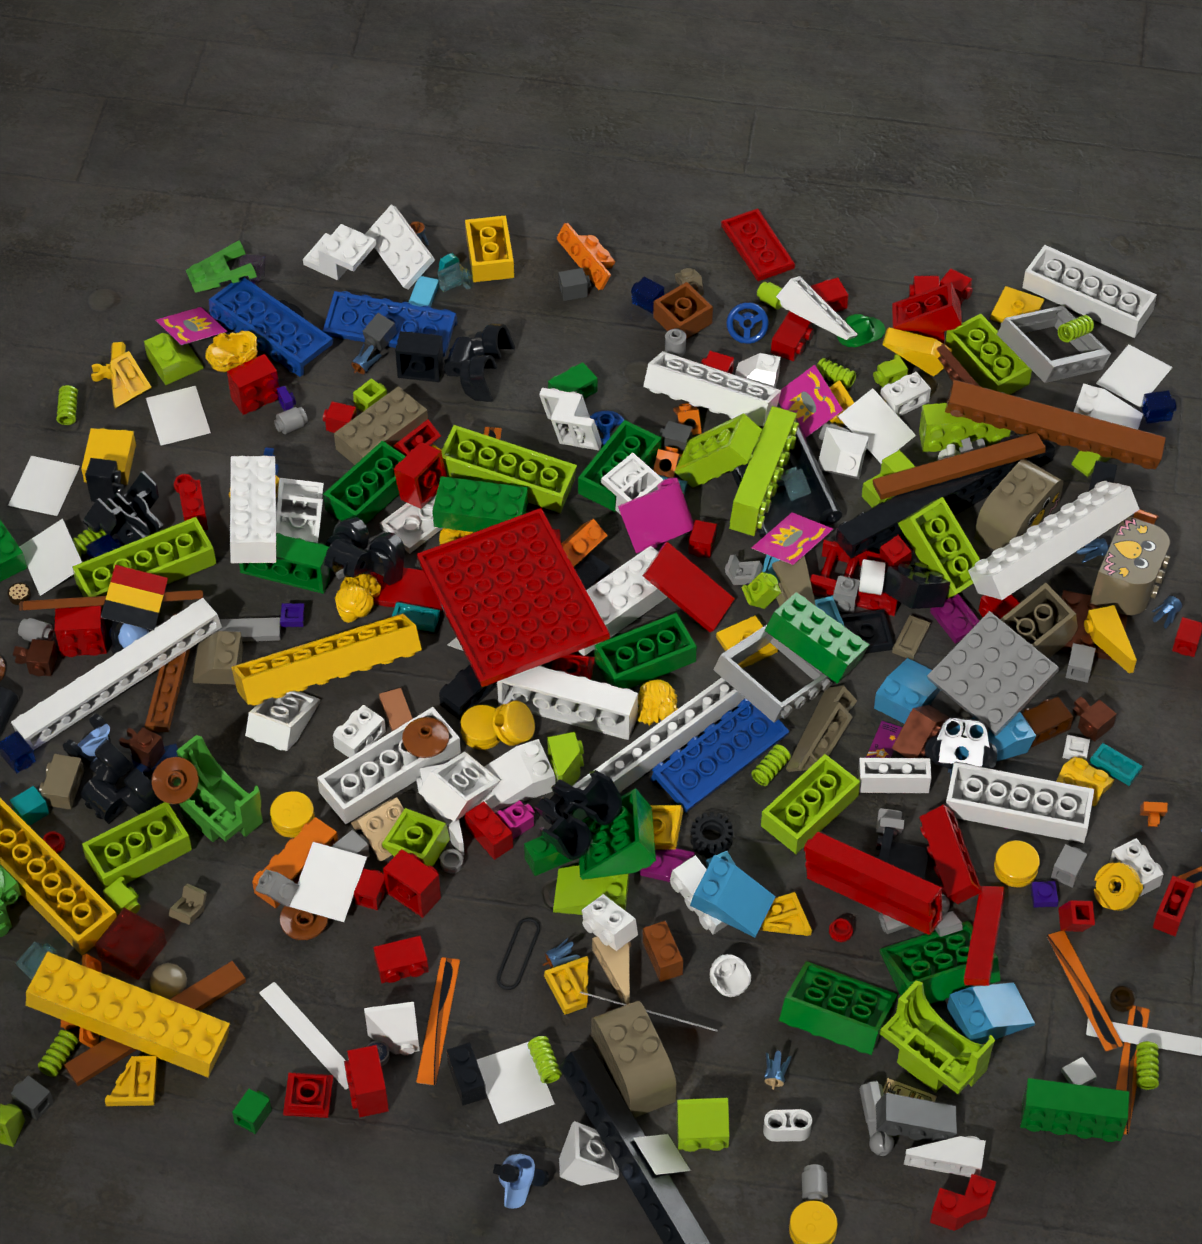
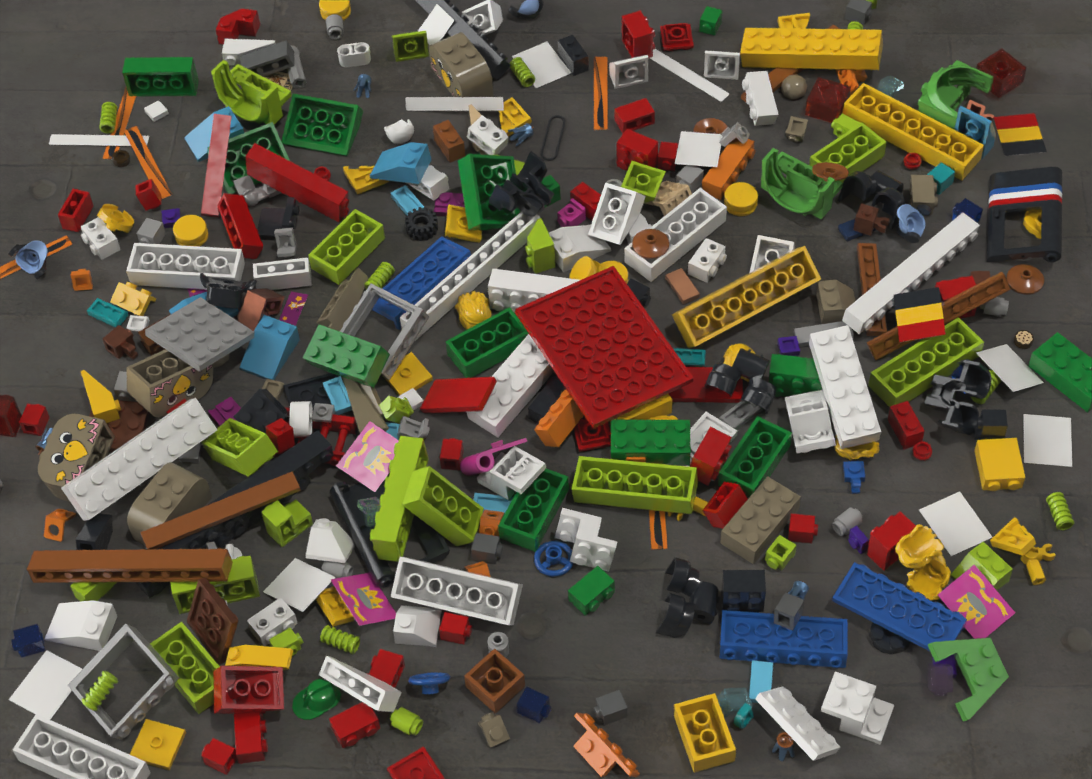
camera: 175 degrees right, 0 degrees up
none -> white tile [397,388,424,410]
none -> white slope [704,51,740,80]
none -> white brick [742,71,779,126]

